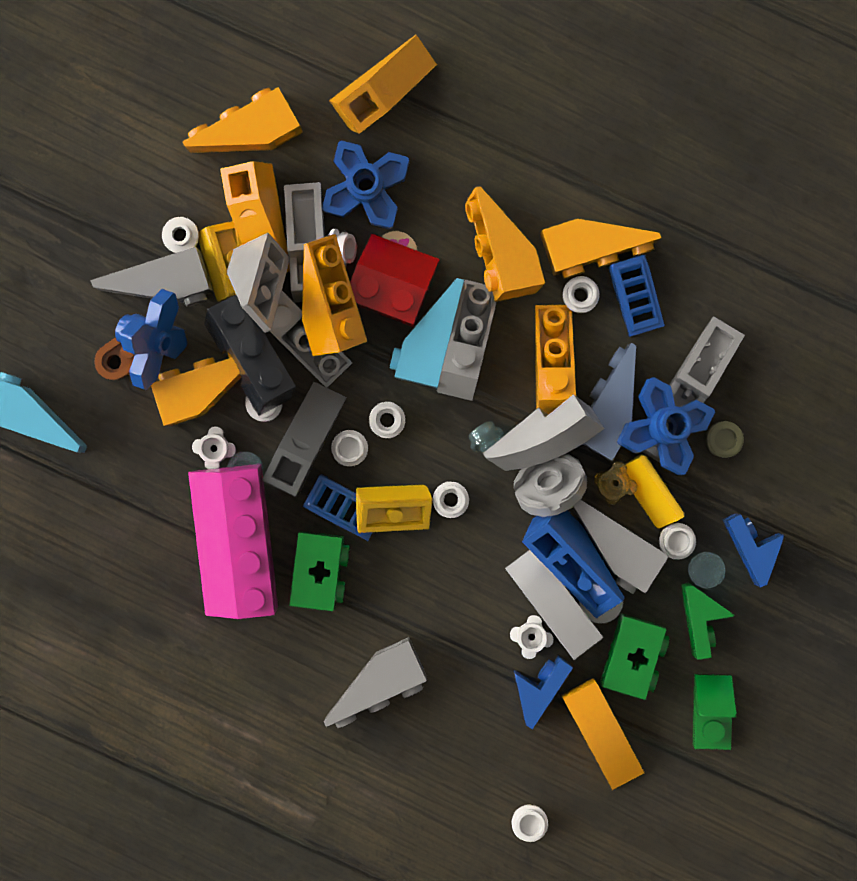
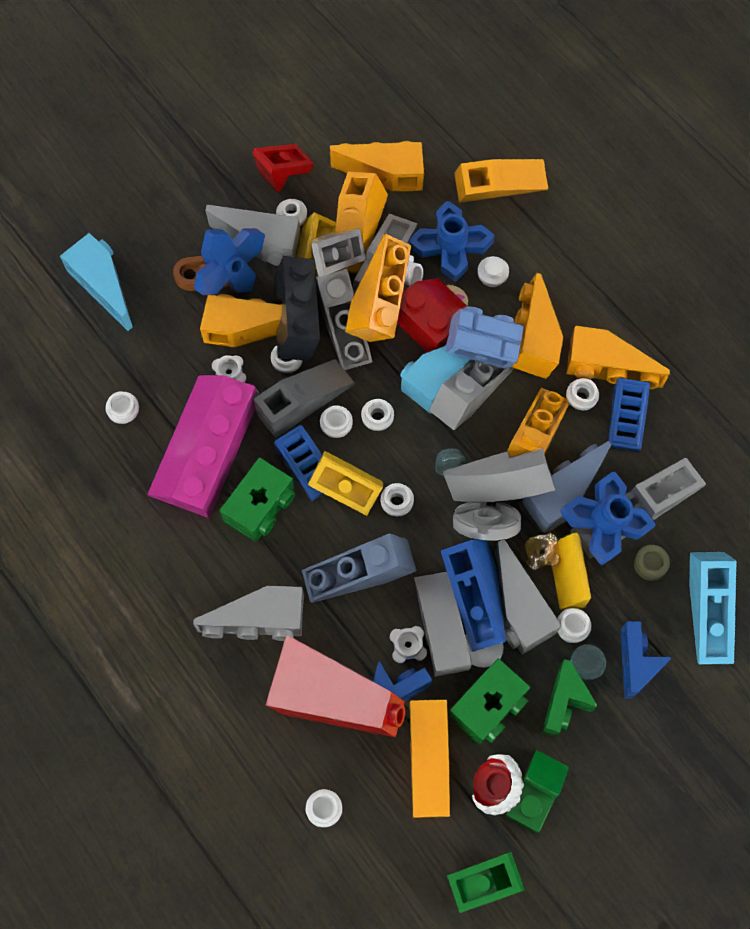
camera: 25 degrees right, 20 degrees down
none -> white plate [106,391,139,424]
none -> red slope [252,144,314,193]
none -> slope [266,636,405,738]
none -> sand blue slope [302,533,417,603]
none -> medium blue brick [445,307,523,369]
none -> green slope [447,852,525,913]
none -> red hair [472,754,524,815]
none -> white plate [478,256,509,287]
none -> medium azure slope [689,552,737,664]

